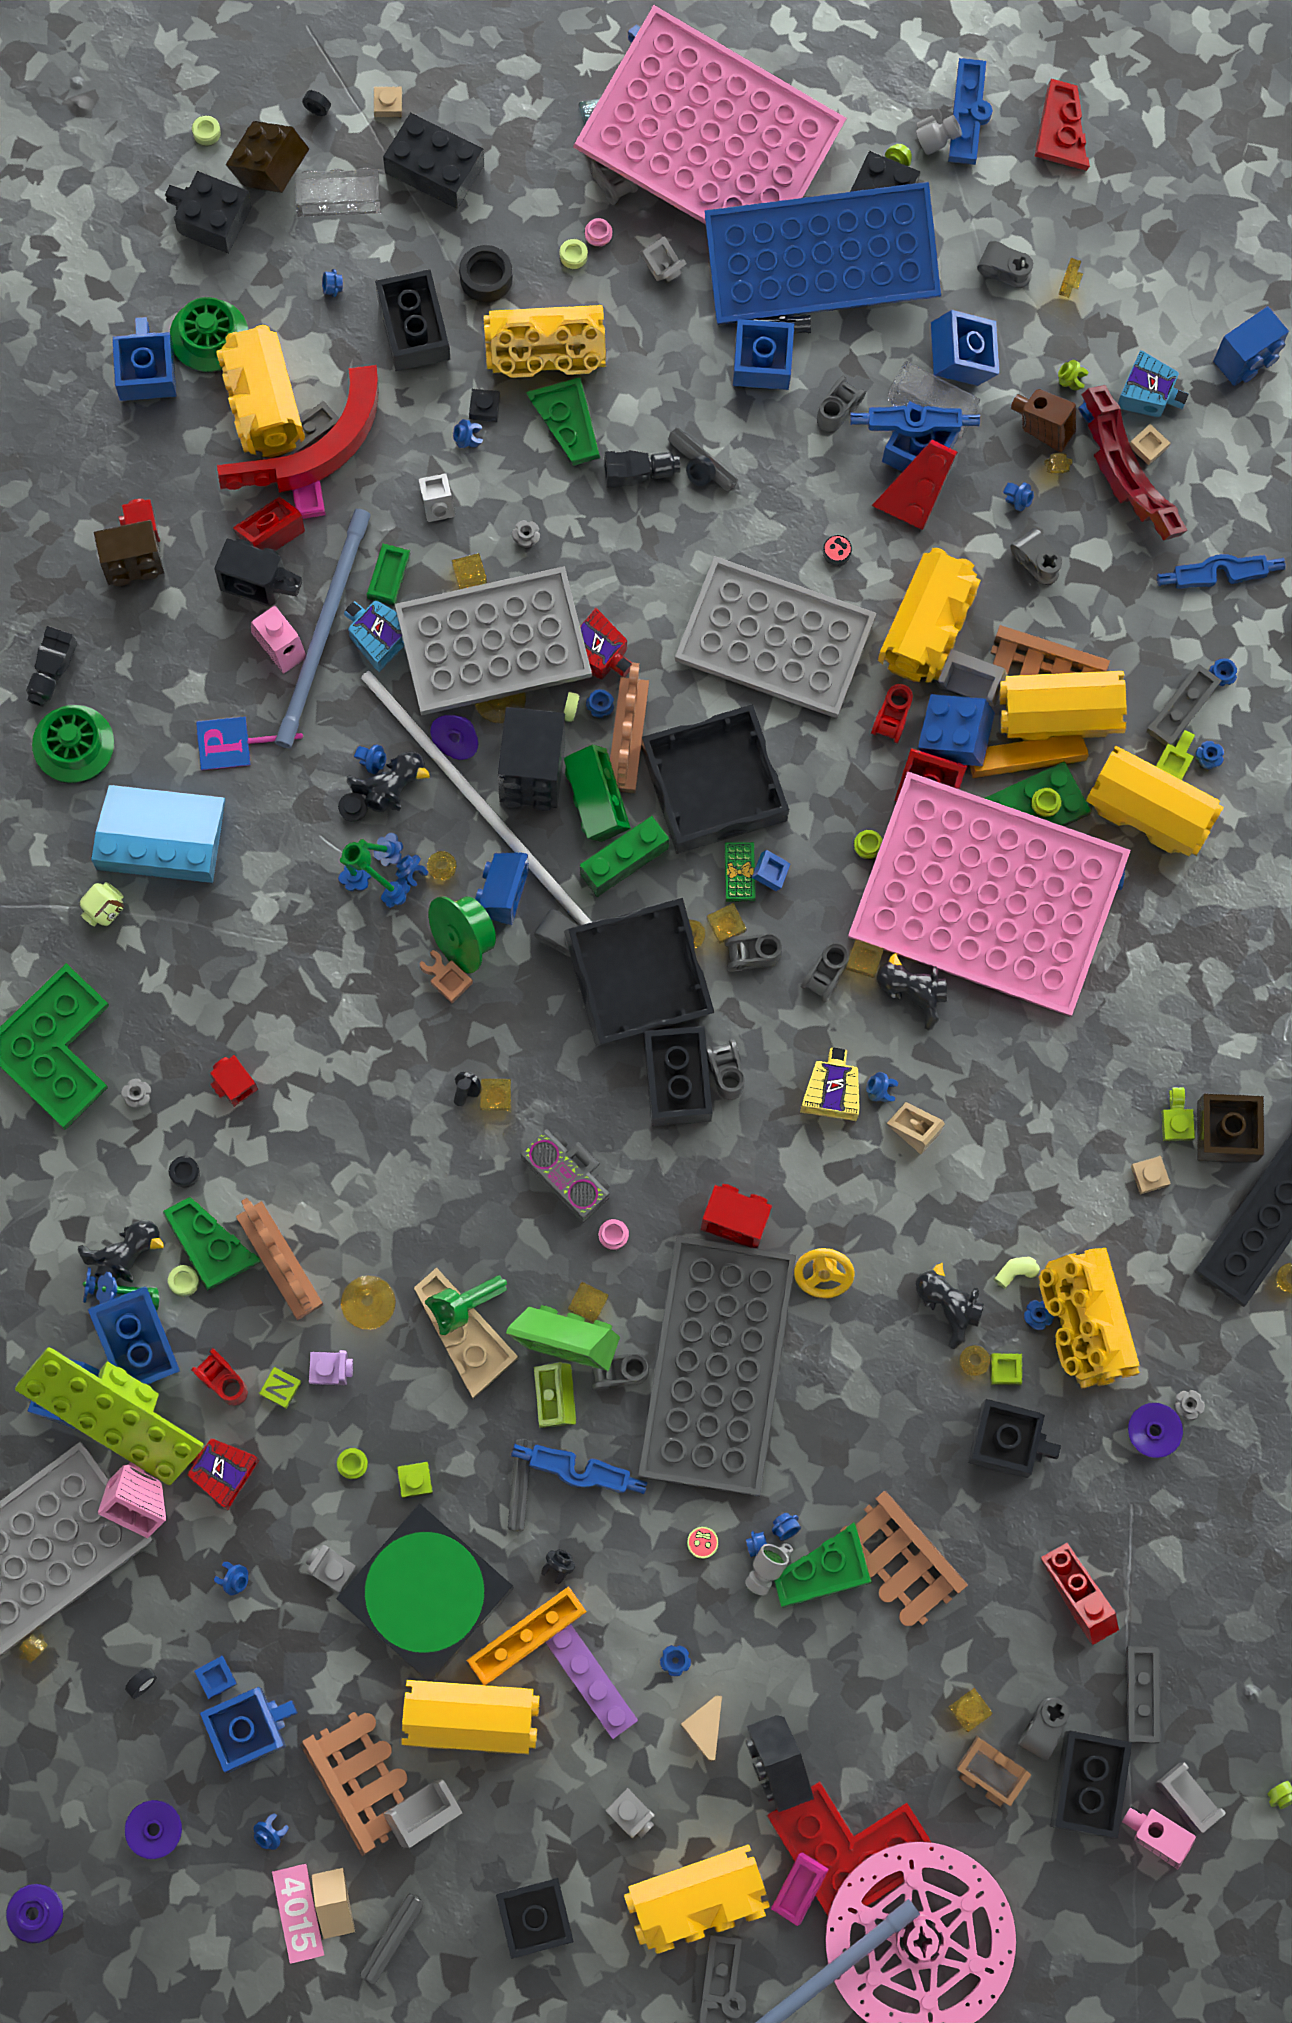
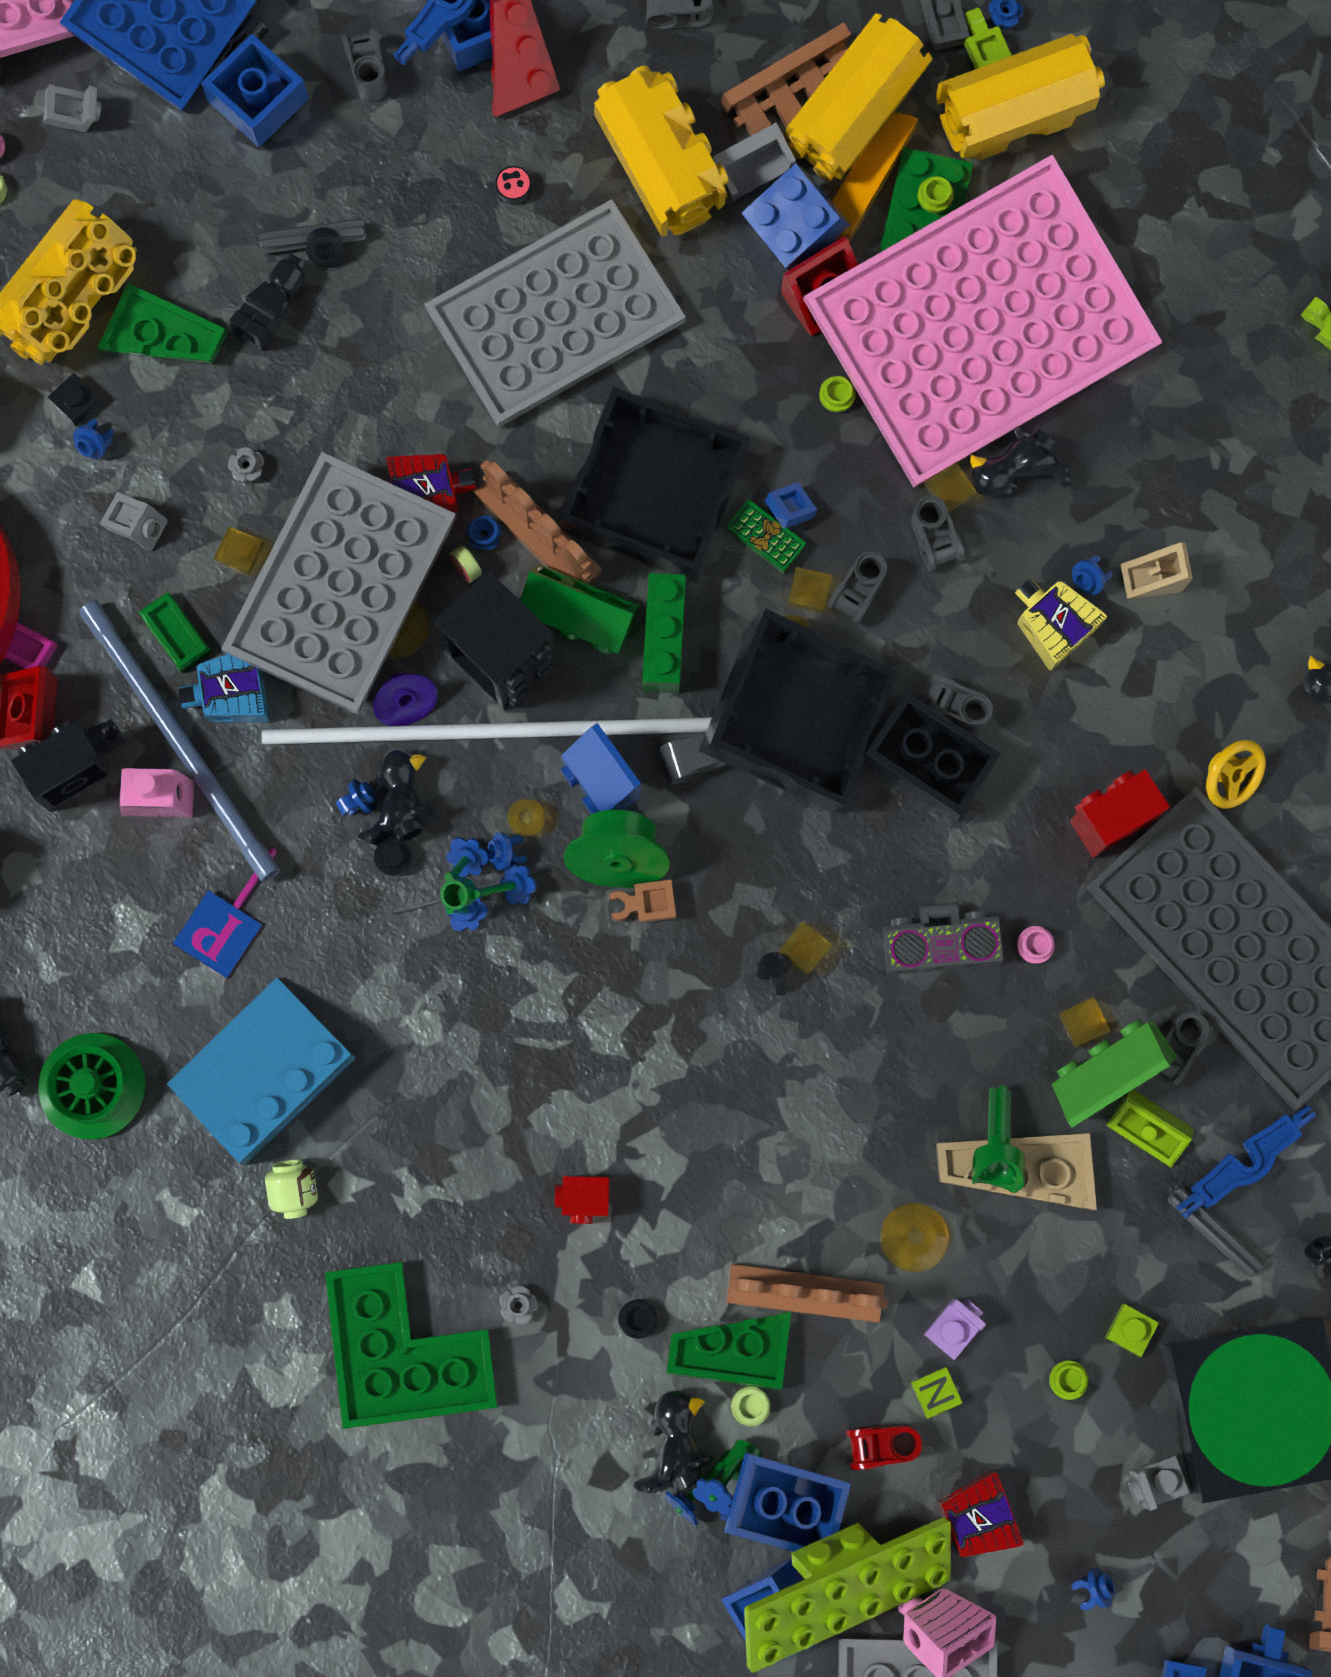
camera: 50 degrees left, 5 degrees up
red piece [871,684,913,744] -> none

